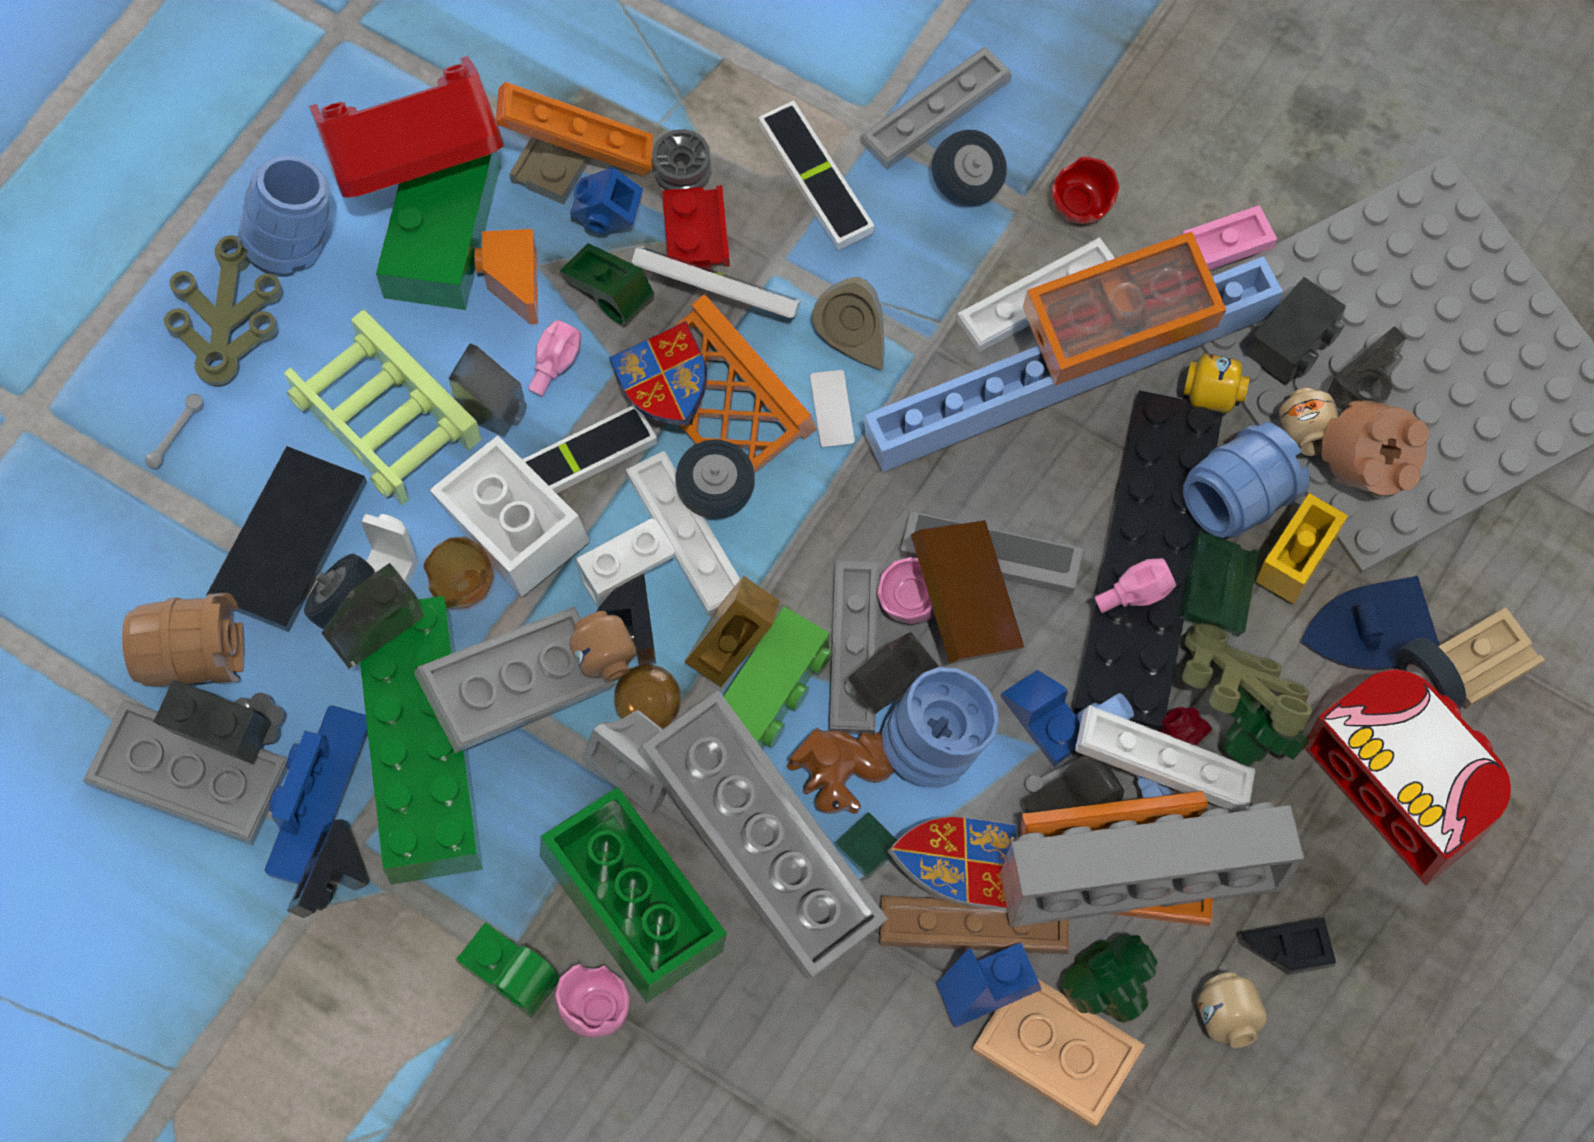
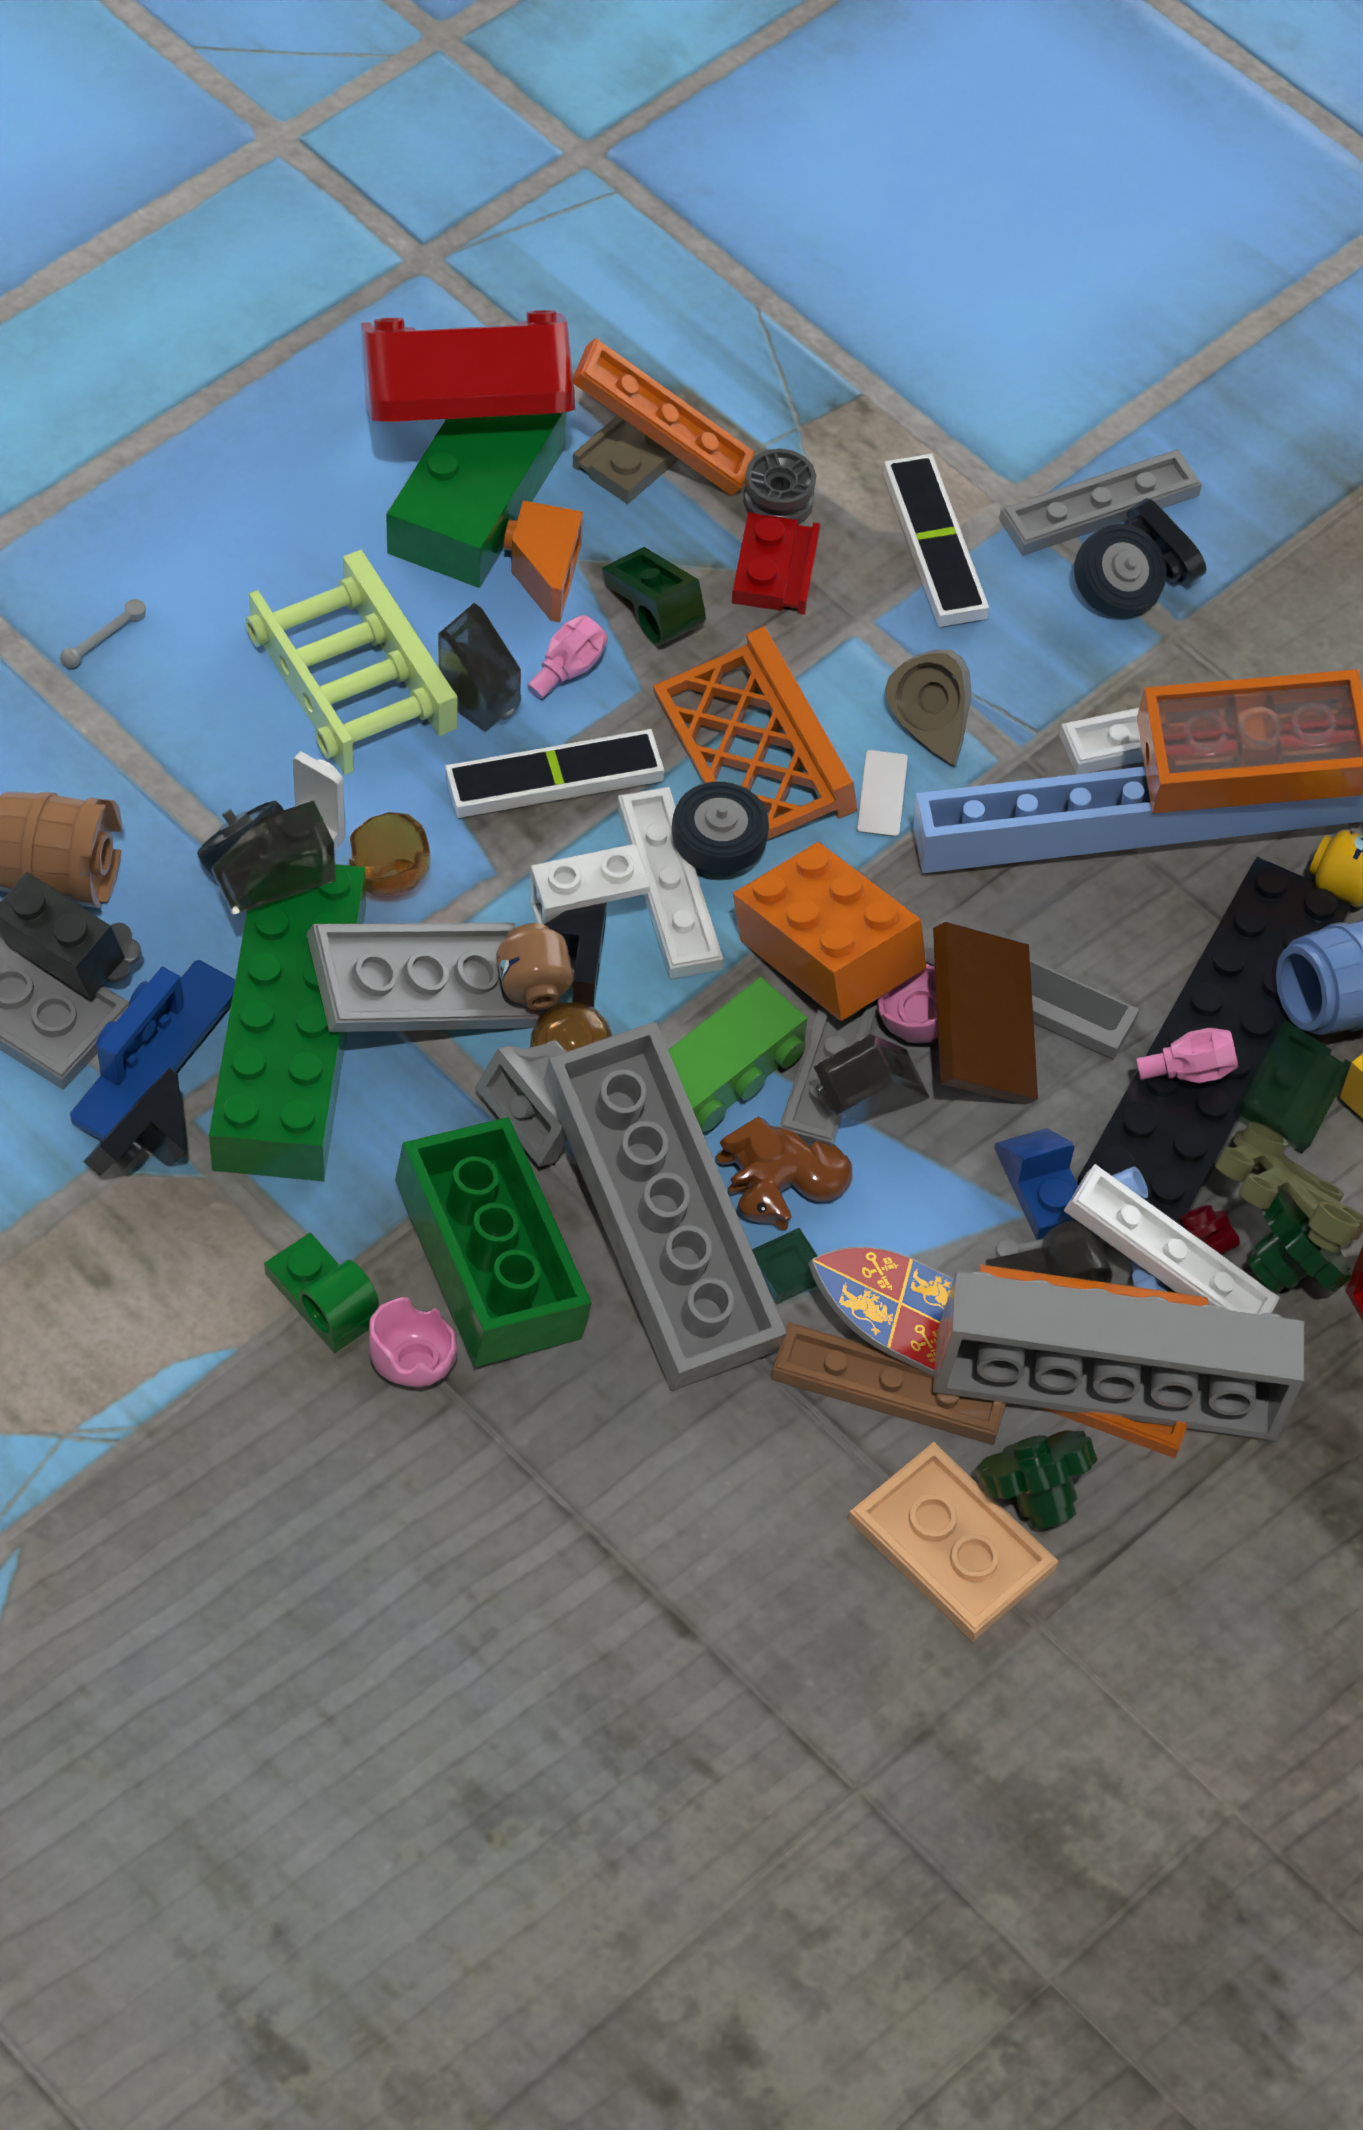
camera: 10 degrees right, 10 degrees down
olive plant [164,235,282,386] -> none
black tile [206,446,367,632] -> none
medium blue piece [237,155,330,274] -> none
white slope [430,435,590,597] -> none
blue brick [570,167,643,235] -> none
shield [609,321,707,425] -> none
white tile [632,247,802,318] -> none
pearl gold slope [685,575,780,687] -> none
medium blue wheel [882,667,999,788] -> none
blue slope [937,942,1042,1028] -> none
red hair [1051,156,1120,225] -> none
tan head [1197,973,1267,1048] -> none
black tile [1238,918,1337,975] -> none
none -> orange brick [733,841,927,1021]
none -> black plate [1126,498,1207,586]

